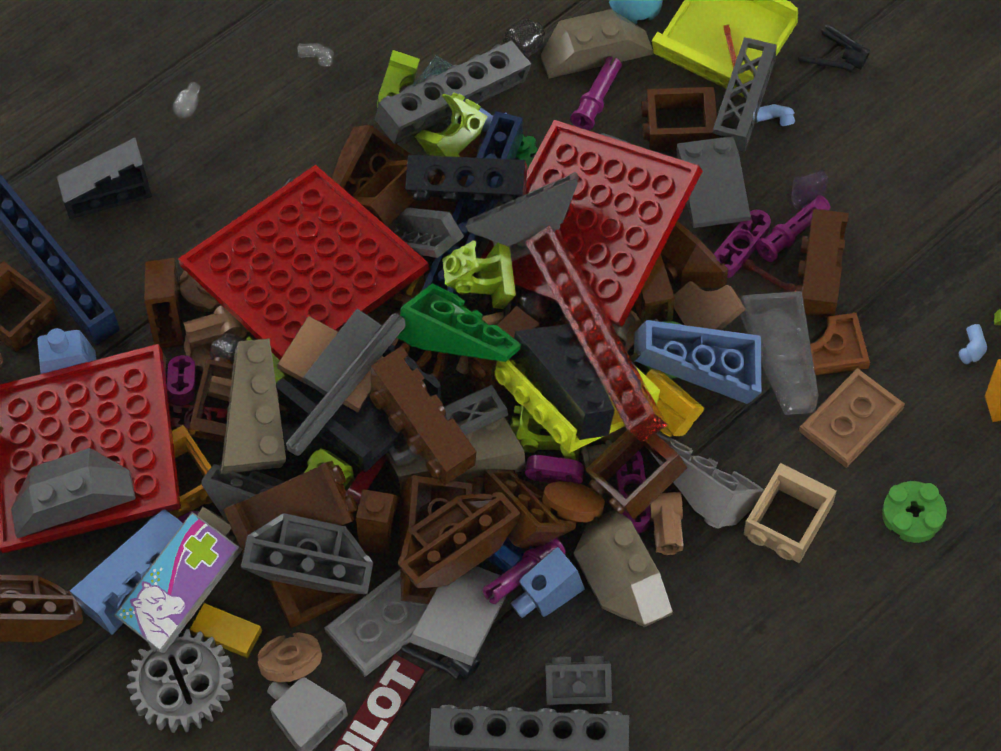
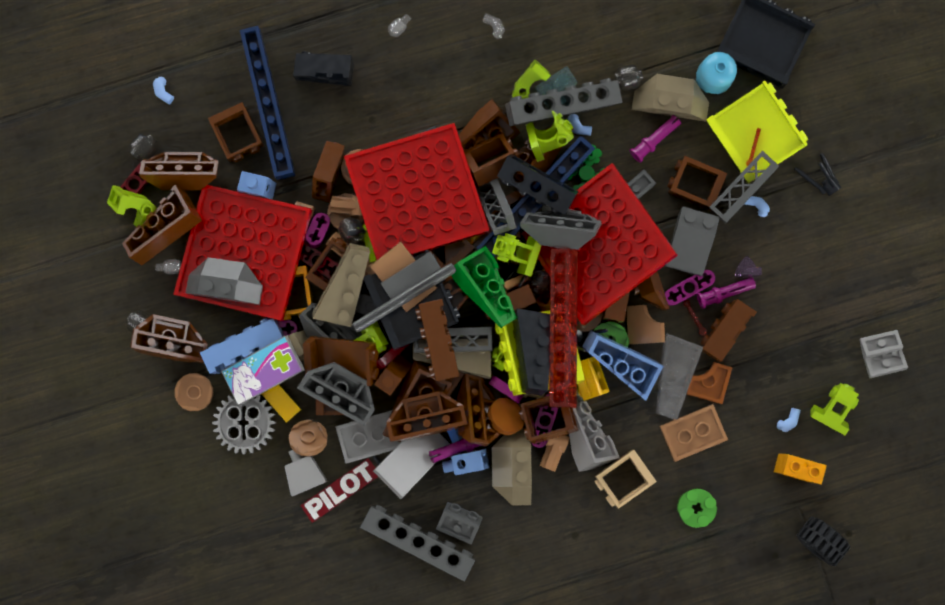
camera: 20 degrees right, 25 degrees up
none -> medium nougat tile [175,373,214,411]

